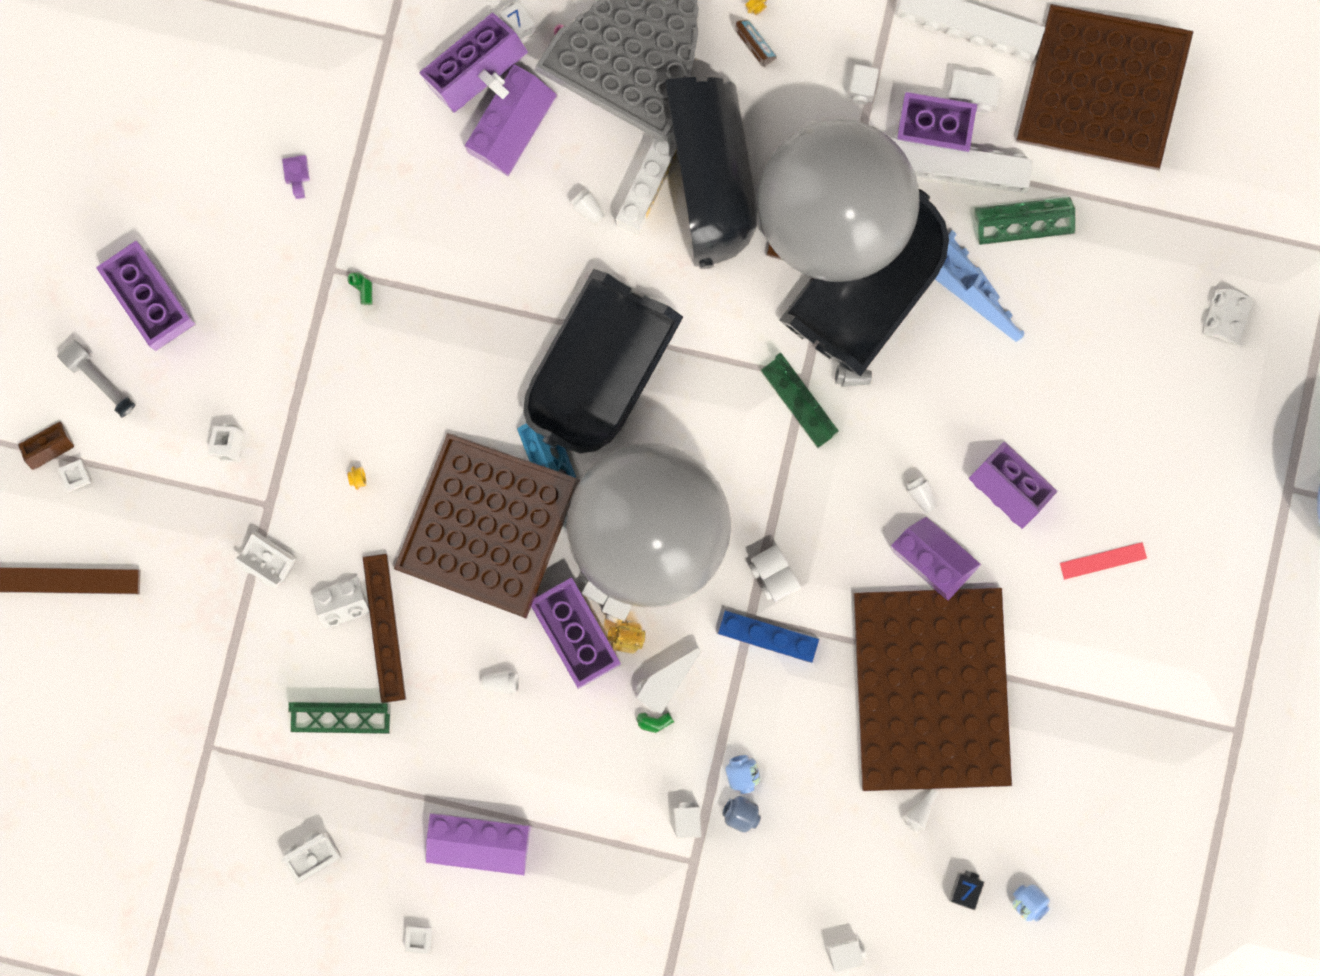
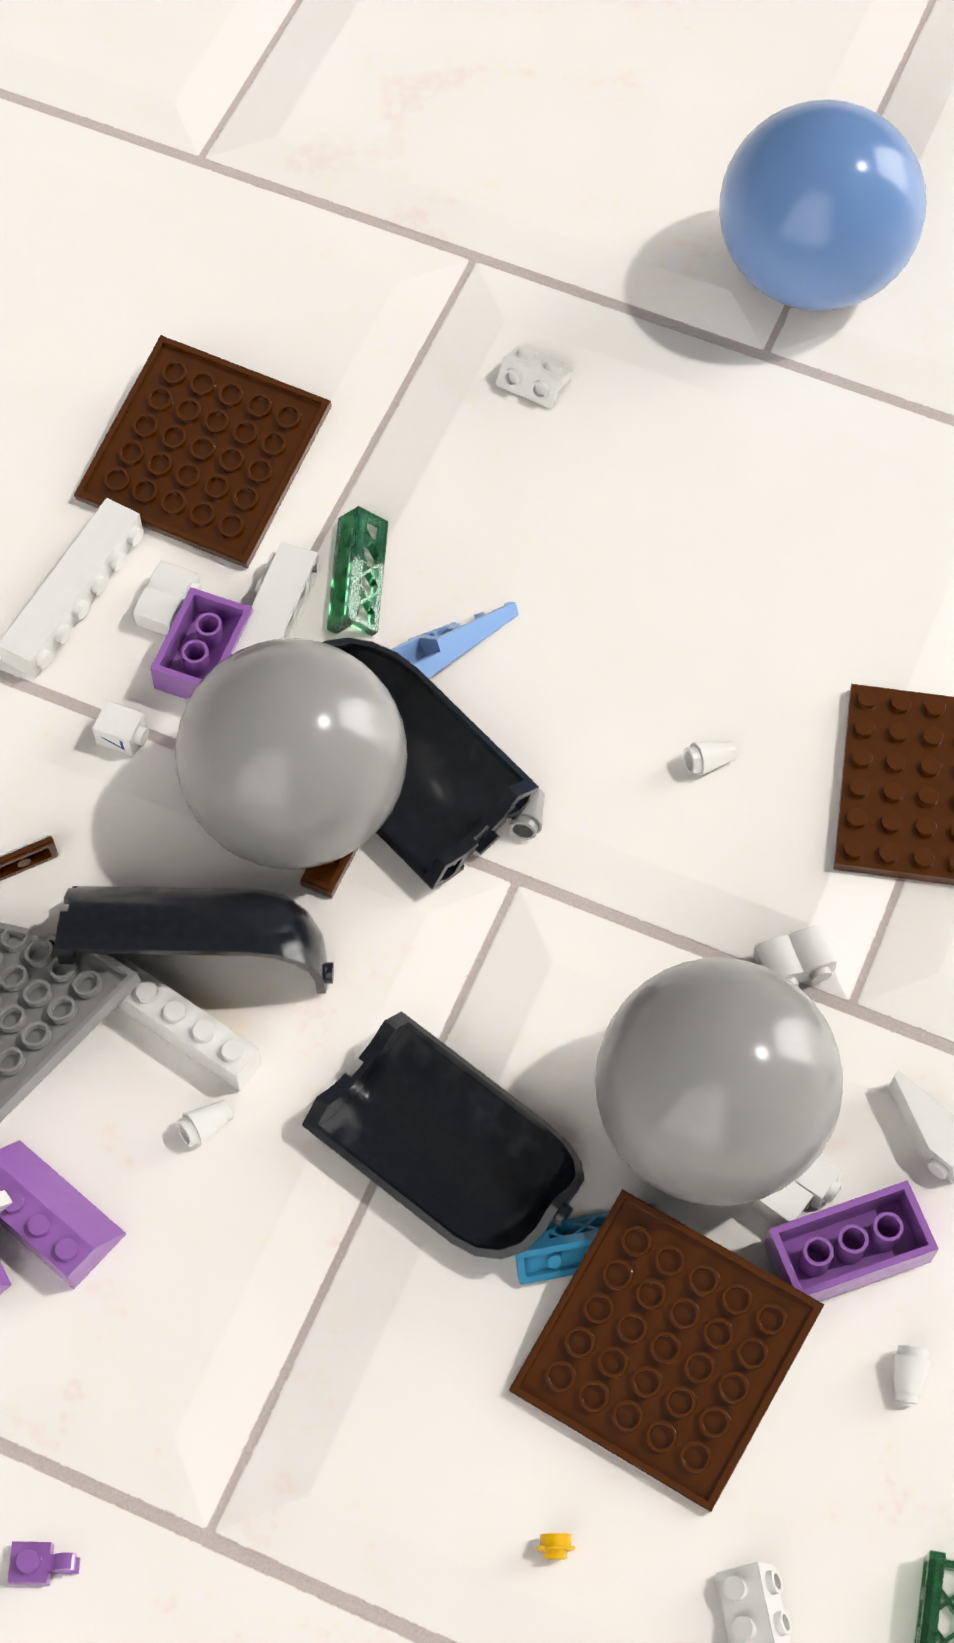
camera: 85 degrees left, 20 degrees down
green arm [347,272,373,305] -> none
reddish brown tile [362,554,407,703] -> none
clear yellow head [607,620,646,654] -> none
blue plate [718,611,819,663] -> none
clear green fence [760,353,839,449] -> none
medium lavender slope [891,517,981,601] -> none
medium lavender slope [968,441,1058,529] -> none
coral sticker [1060,542,1147,580] -> none

